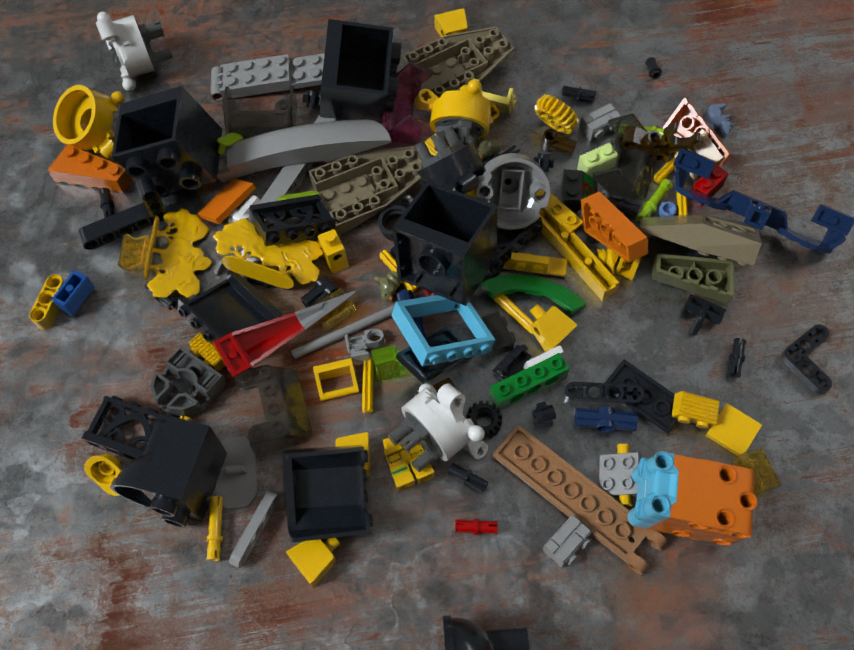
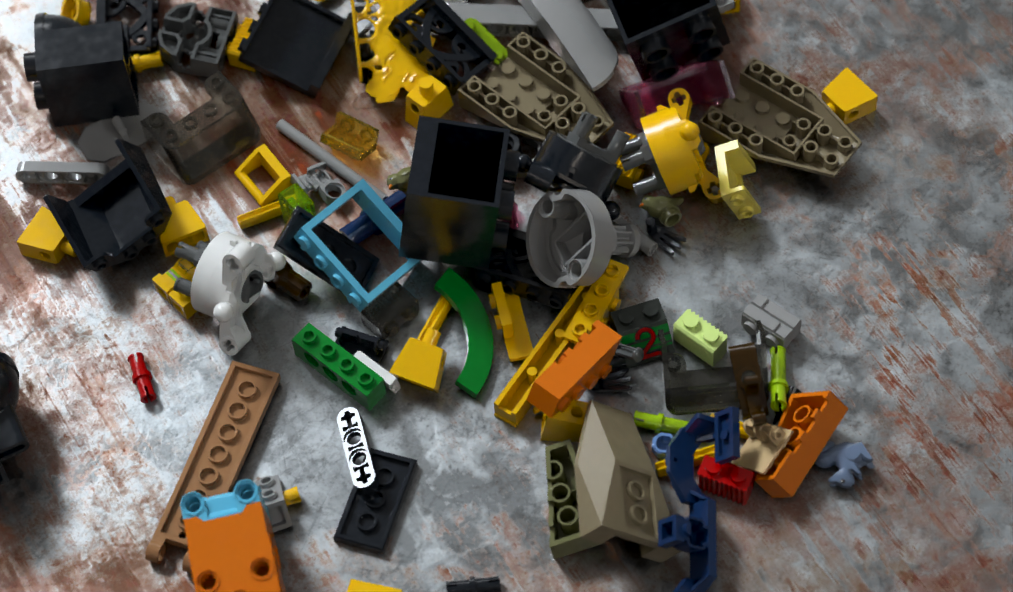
camera: 70 degrees right, 5 degrees down
yellow pin [206,496,223,562] -> none
red plate [213,291,356,378] -> none
black piece [300,276,340,308] -> none
black axle [448,463,488,492] -> none
black tyre [466,400,502,440] -> none
black gear [532,401,556,428] -> none
black gear [533,153,555,172] -> none
yellow gear [534,94,579,135] -> none
dark brown piece [541,129,577,156] -> none
light grey brick [543,515,592,567] -> none
black axle [562,86,596,102] -> none
dark blue piece [574,407,638,432] -> none
black pin [608,196,641,216] -> none
black pin [645,57,662,79] -> none
yellow brick [672,391,720,429] -> none
black plate [684,294,726,335] -> none

